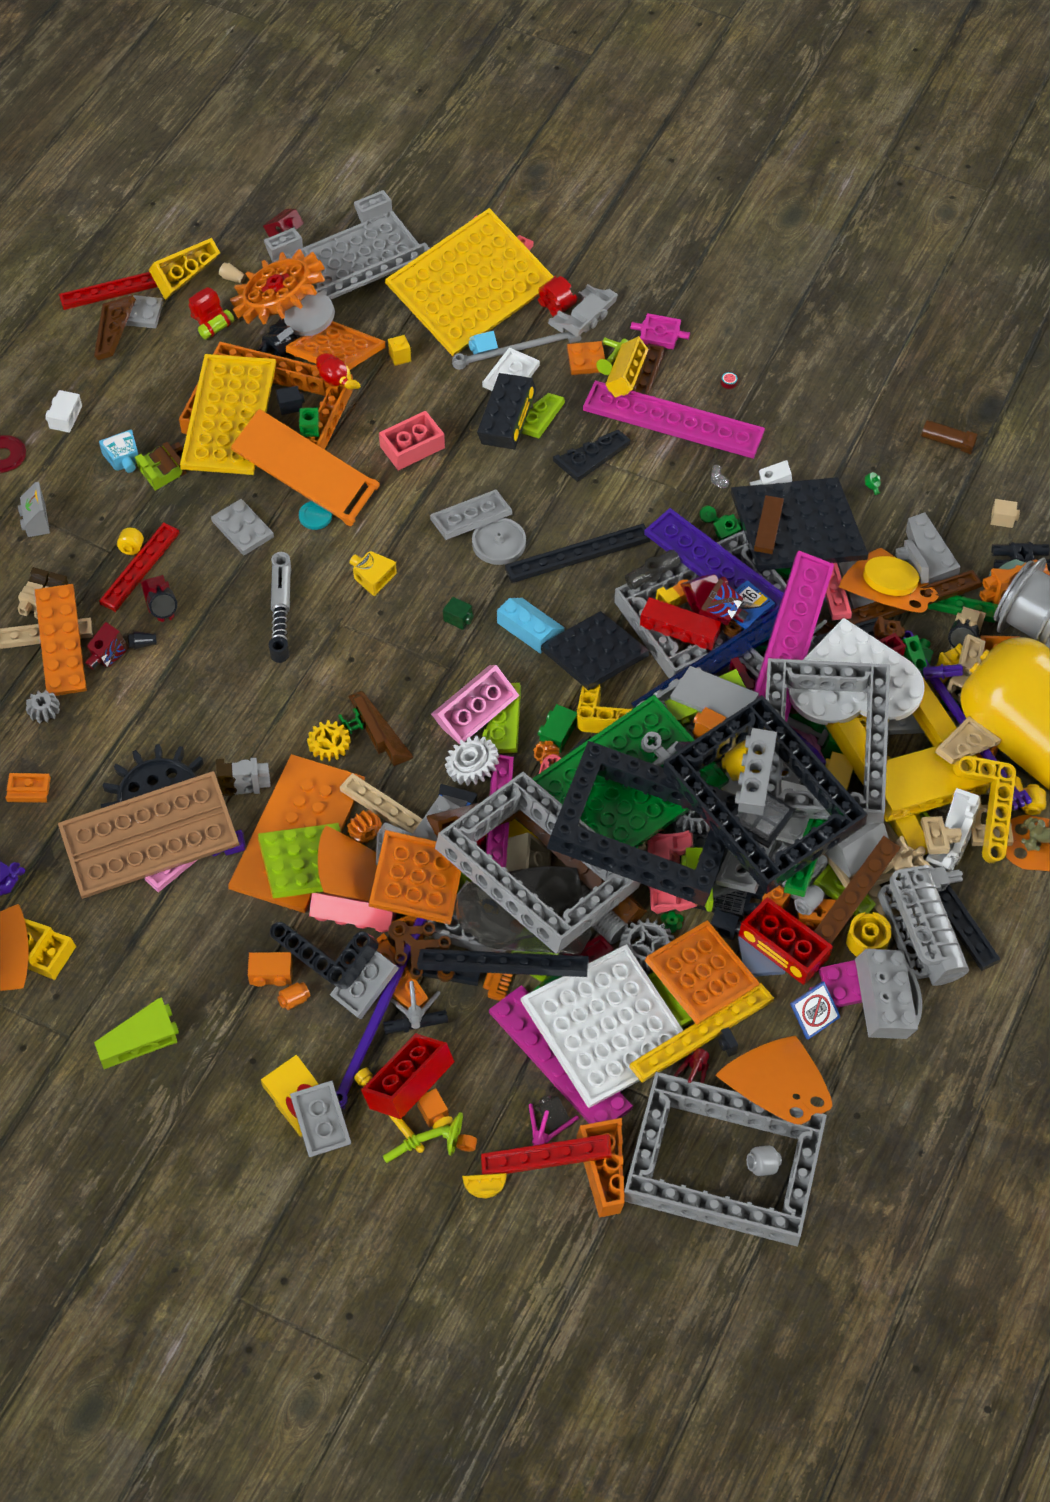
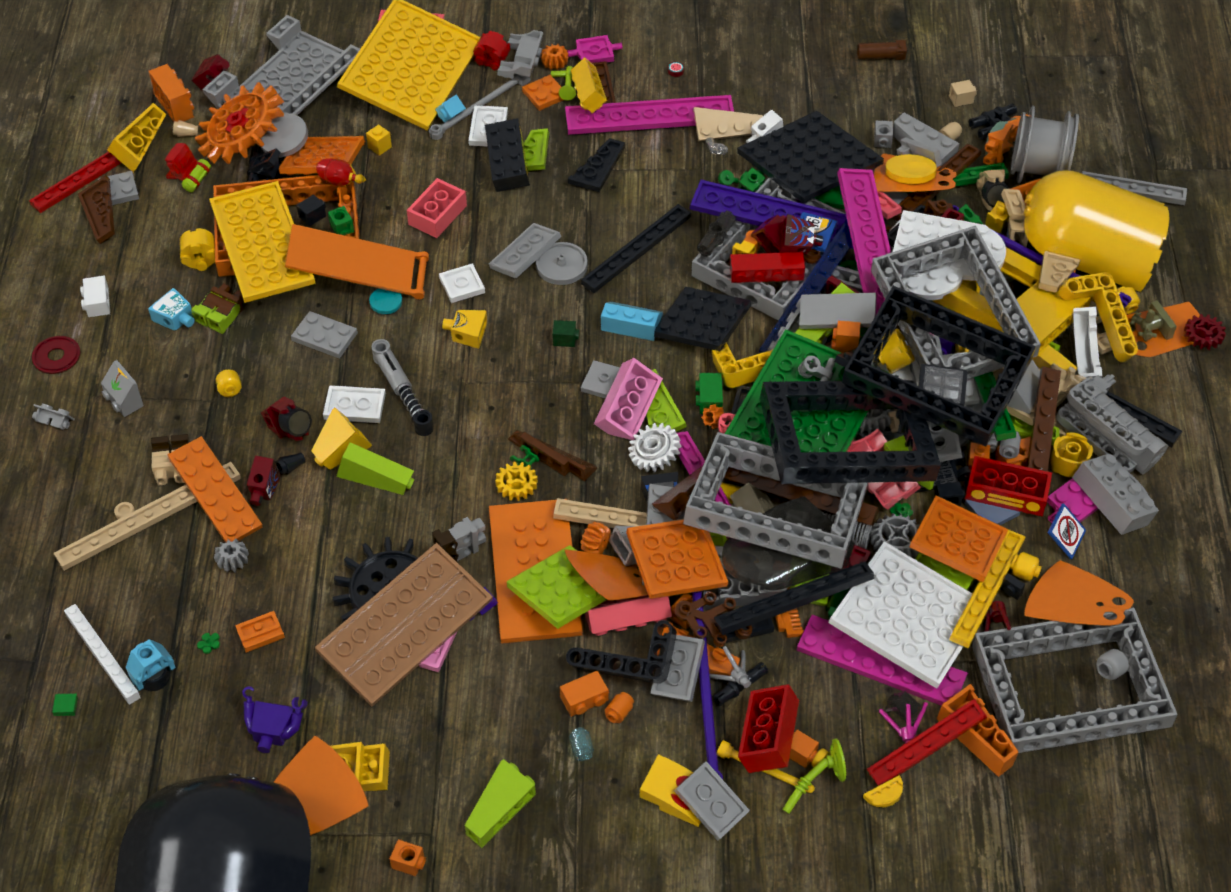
camera: 25 degrees left, 5 degrees down
red tile [99,522,180,612] -> none
orange axle [456,1134,477,1152] -> none
light grey brick [735,728,777,815] -> none
reddish brown tile [754,495,784,554] -> none
green piece [865,472,881,495] -> none
tan hinge [921,816,962,854] -> none
dark purple axle [923,664,964,679] -> none
none -> orange brick [149,64,194,122]
none -> yellow brick [180,228,215,271]
none -> yellow slope [311,407,372,470]
none -> white plate [323,386,386,423]
none -> lime slope [337,442,415,495]
none -> orange brick [389,840,426,876]
none -> white plate [439,263,485,303]
none -> orange gear [541,44,568,71]
none -> clear light blue brick [569,727,594,761]
none -> light grey plate [581,360,620,398]
none -> tan wing [693,107,763,142]
none -> light grey brick [874,121,893,148]
none -> tan brick [938,122,962,140]
none -> yellow head [1010,552,1042,582]

